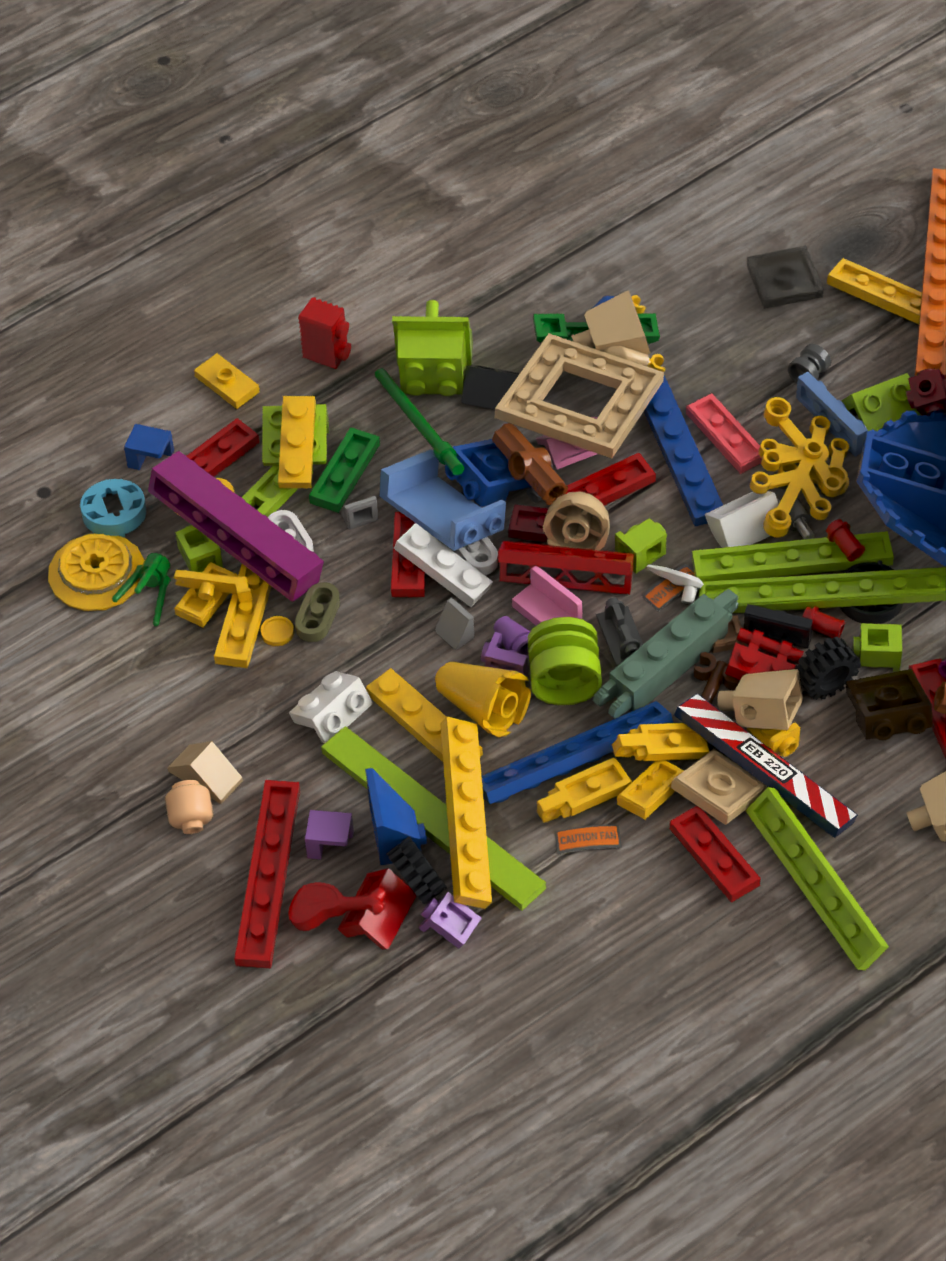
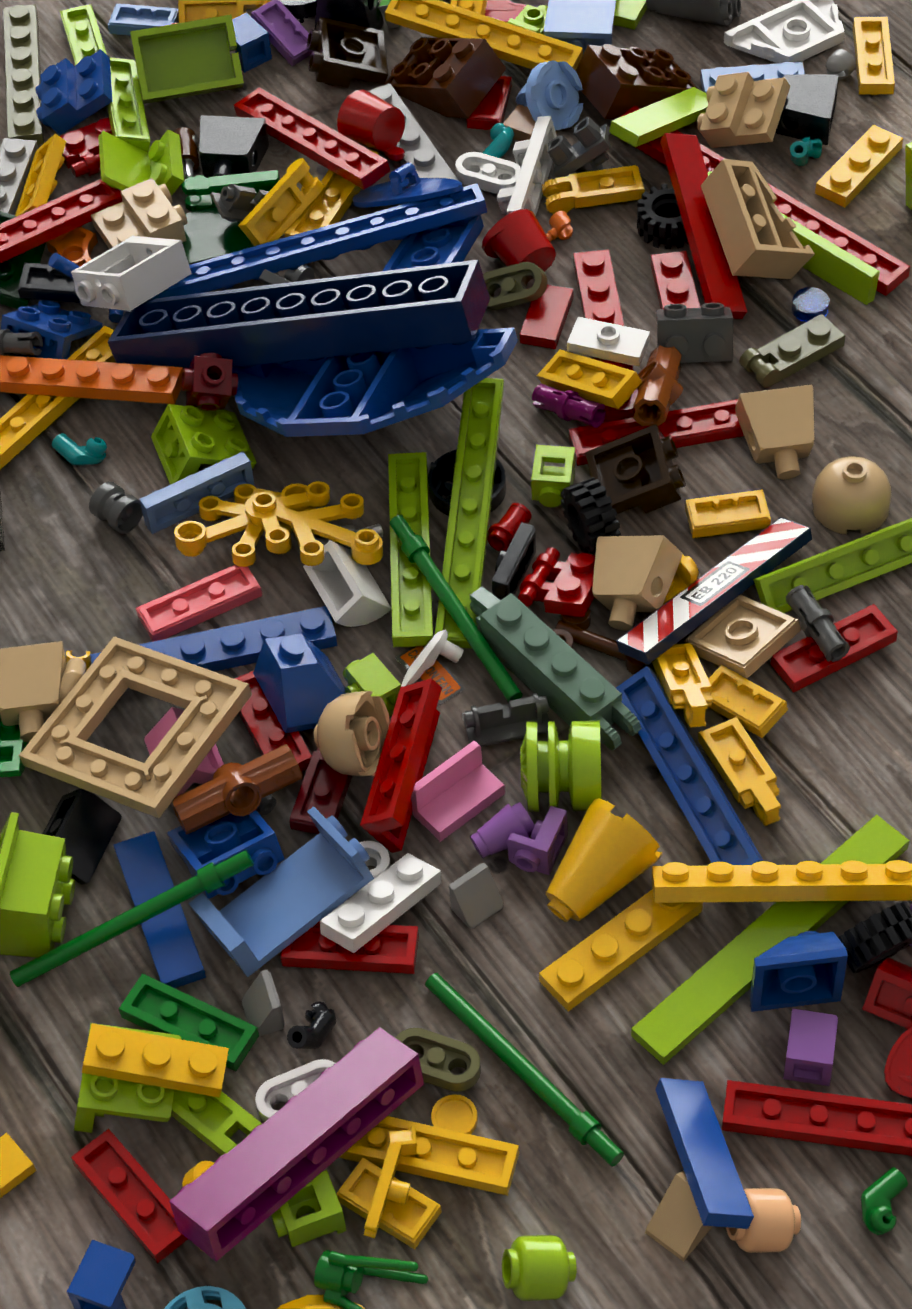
camera: 85 degrees left, 0 degrees up
white bracket [289,671,373,743] -> none
orange sticker [555,824,622,854] -> none
red pin [826,519,866,562] -> none
none -> teal arm [52,433,107,465]
none -> blue tile [113,831,206,988]
none -> blue slope [253,634,346,733]
none -> black arm [287,1001,336,1049]
none -> green bar [389,515,522,703]
none -> green bar [425,973,624,1167]
none -> lime head [502,1235,577,1301]
none -> blue tile [655,1078,754,1229]
none -> yellow plate [685,489,771,538]
none -> dark grey pin [786,585,850,662]
none -> tan cylinder [812,456,891,534]
none -> green arm [861,1167,908,1235]

